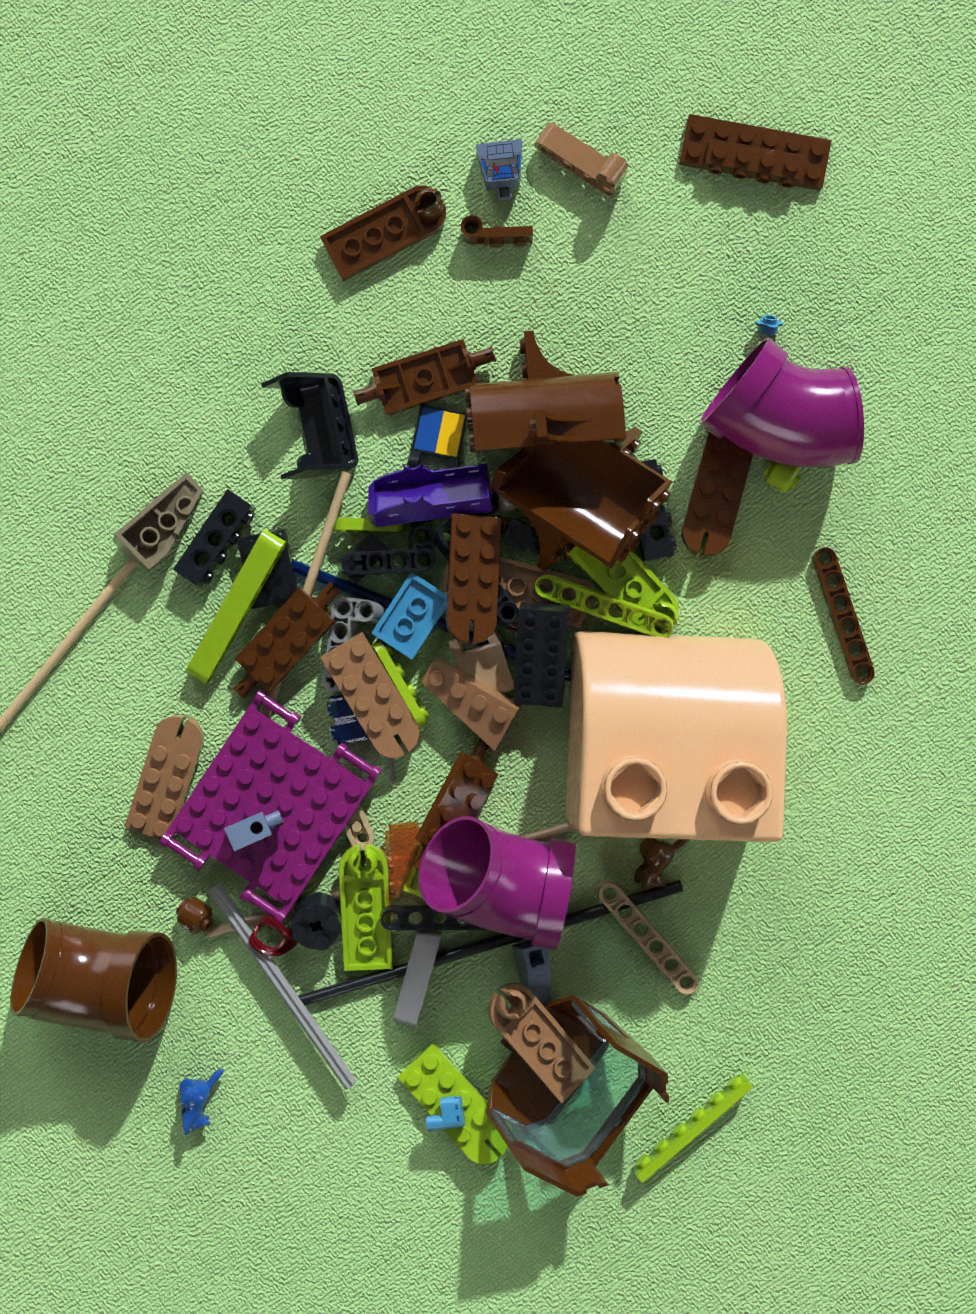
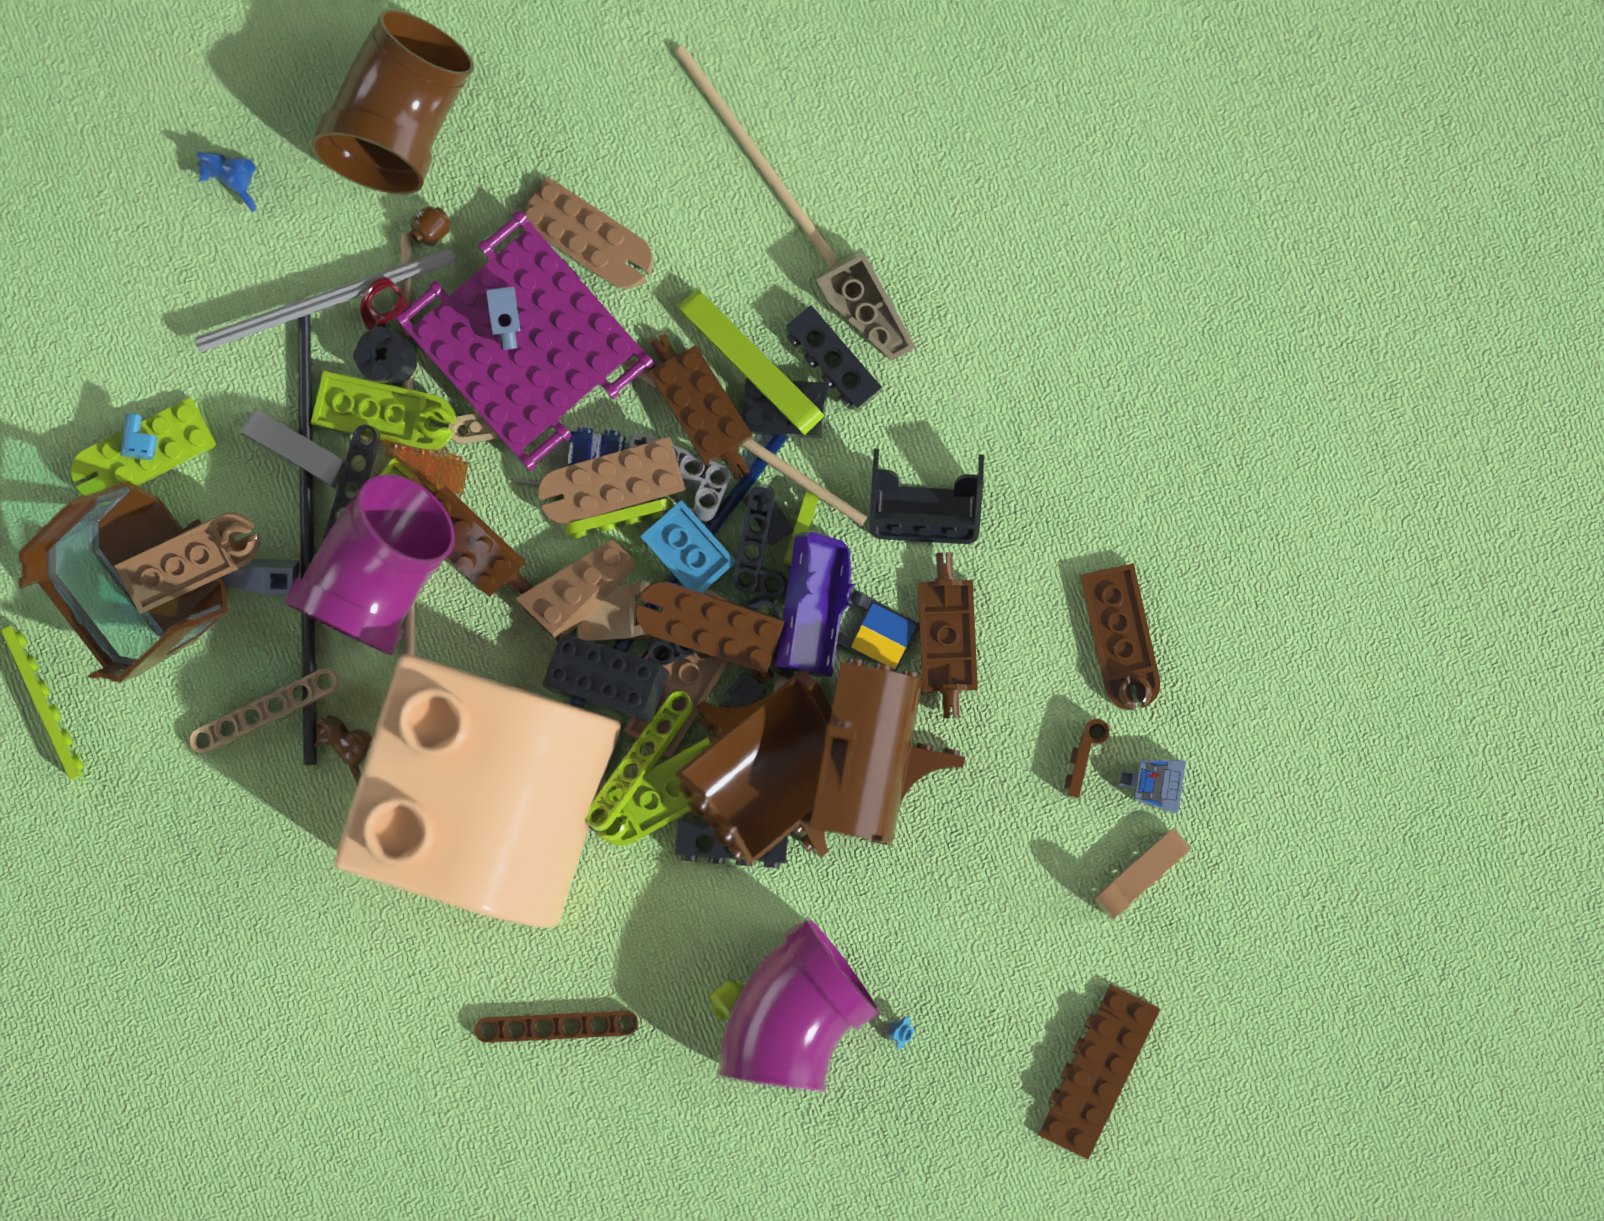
camera: 110 degrees right, 5 degrees down
reddish brown plate [681,431,753,558] -> none

